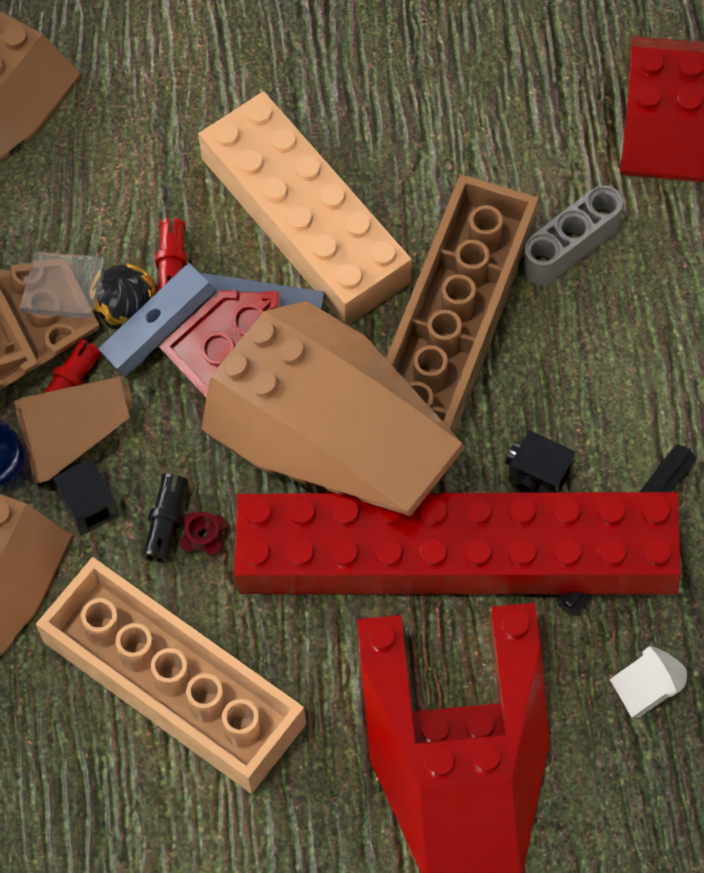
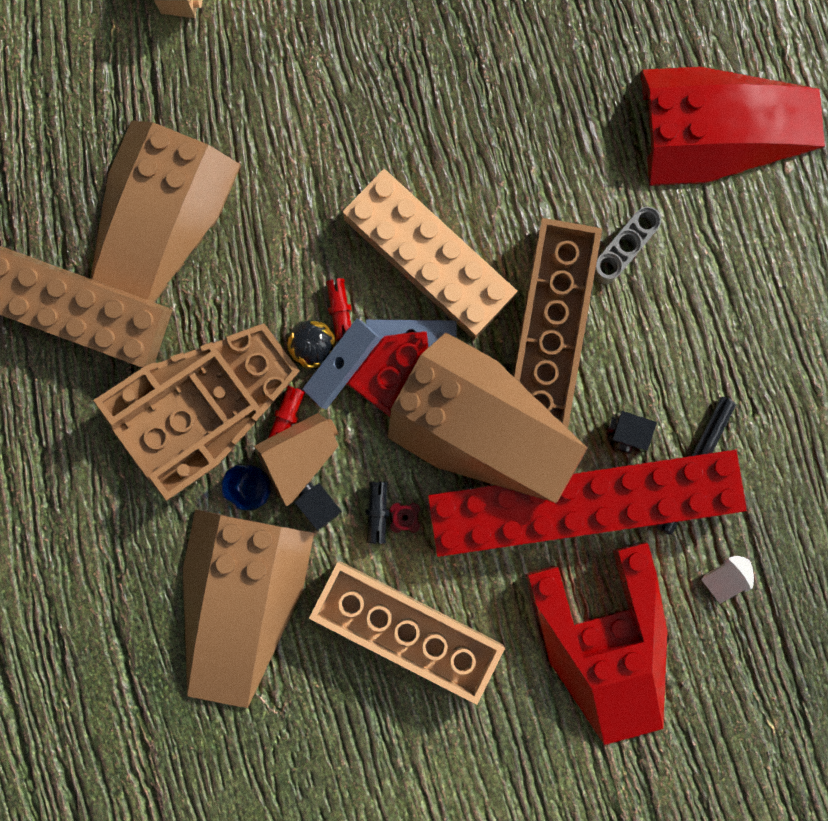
camera: 15 degrees left, 20 degrees up
clear piece [19,252,107,318] -> none

